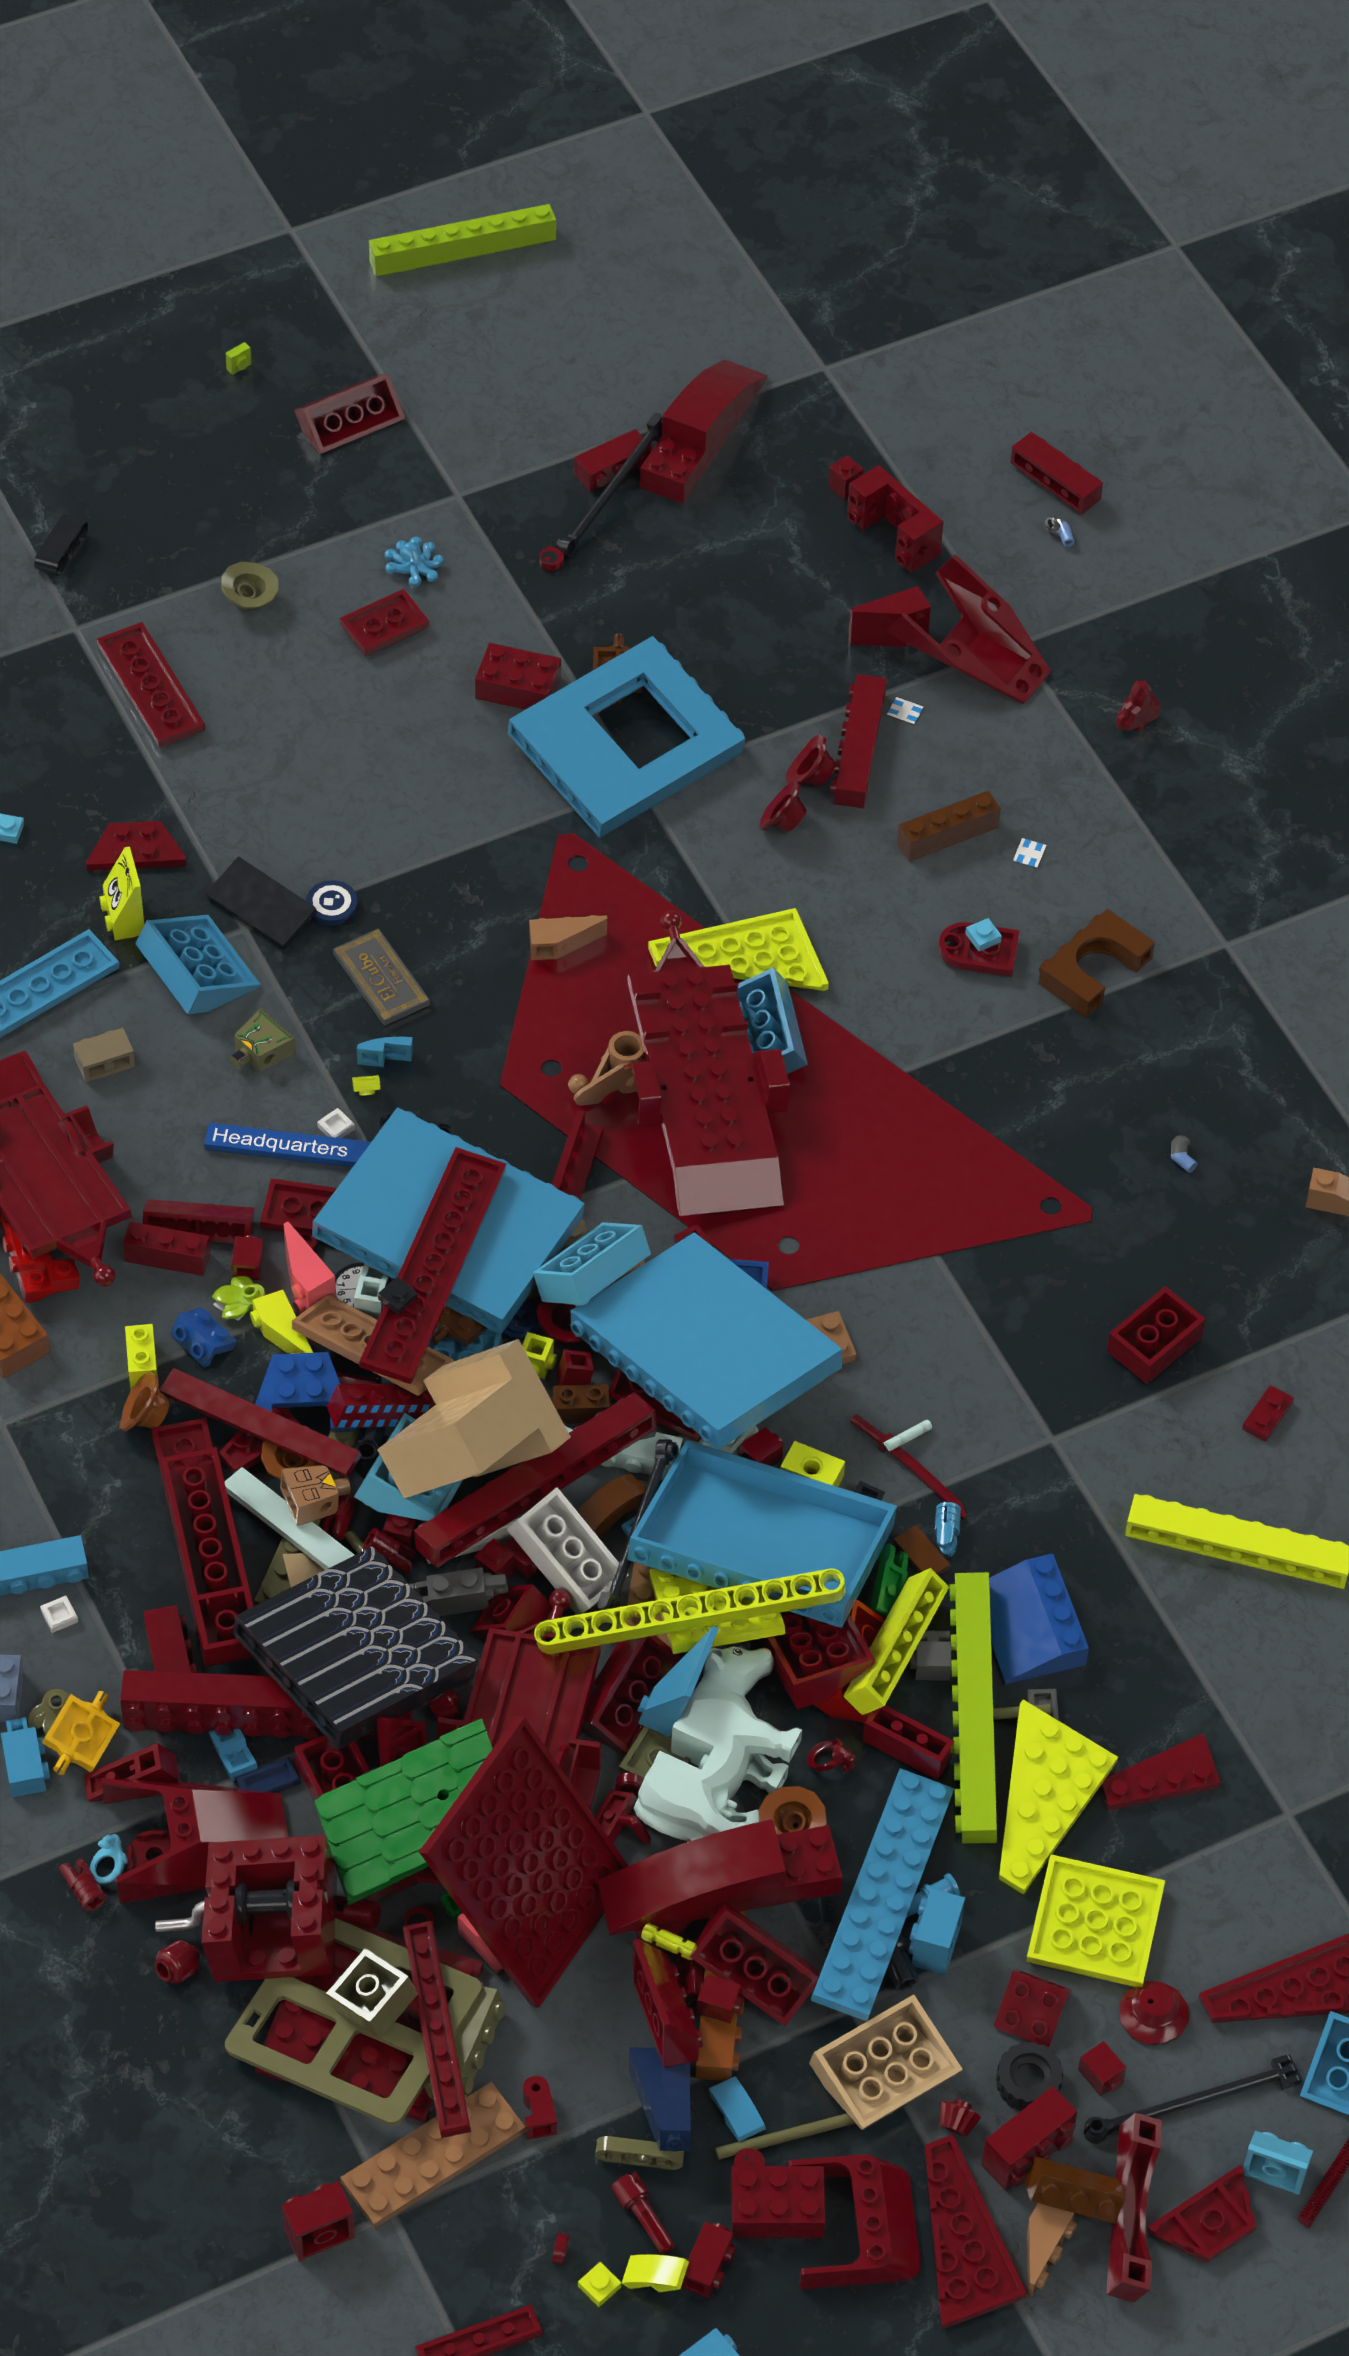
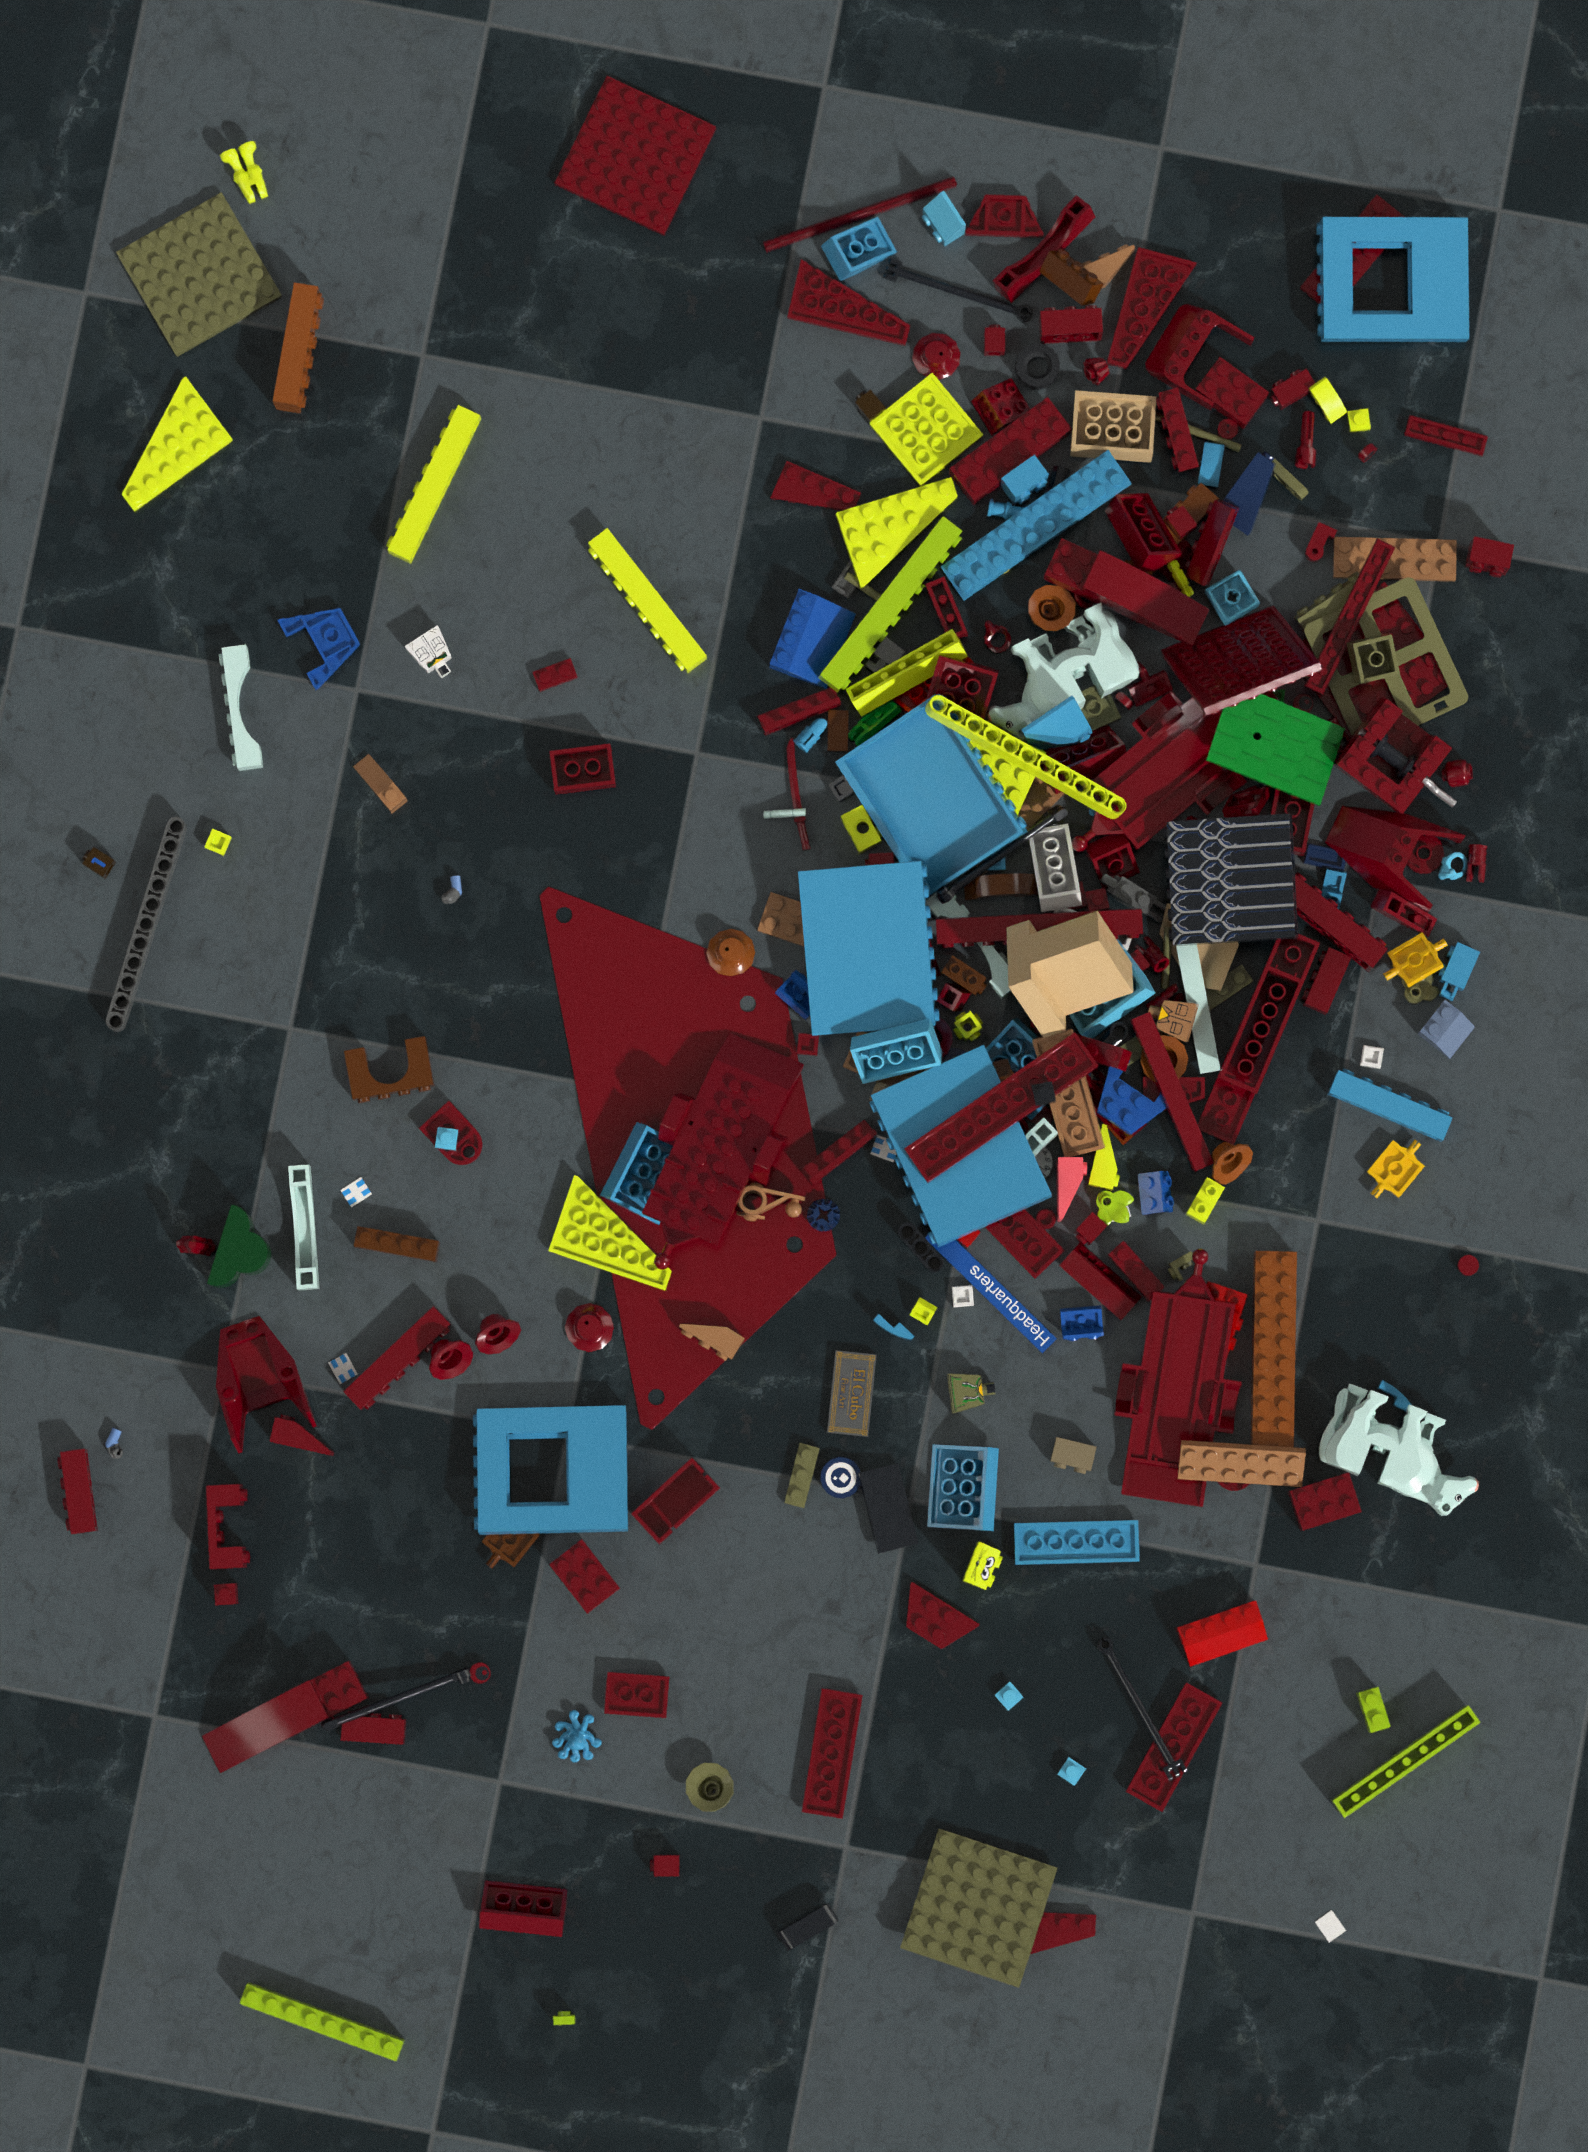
camera: 140 degrees left, 30 degrees up
none -> dark green brick [207,1204,271,1288]
none -> light aqua arch [288,1164,320,1291]
none -> dark red hat [565,1303,614,1352]
none -> dark red piece [631,1458,720,1545]
none -> dark red brick [650,1855,679,1877]
none -> dark orange hat [706,929,755,976]
none -> dark red fence [758,688,841,736]
none -> olive plate [784,1443,820,1508]
none -> dark blue gear [807,1198,840,1232]
none -> dark brown brick [855,389,886,423]
none -> dark red brick [949,397,1072,505]
none -> blue bracket [1060,1305,1104,1341]
none -> dark red brick [1156,388,1199,472]
none -> olive bracket [1167,1251,1193,1282]
none -> medium azure brick [1205,570,1260,626]

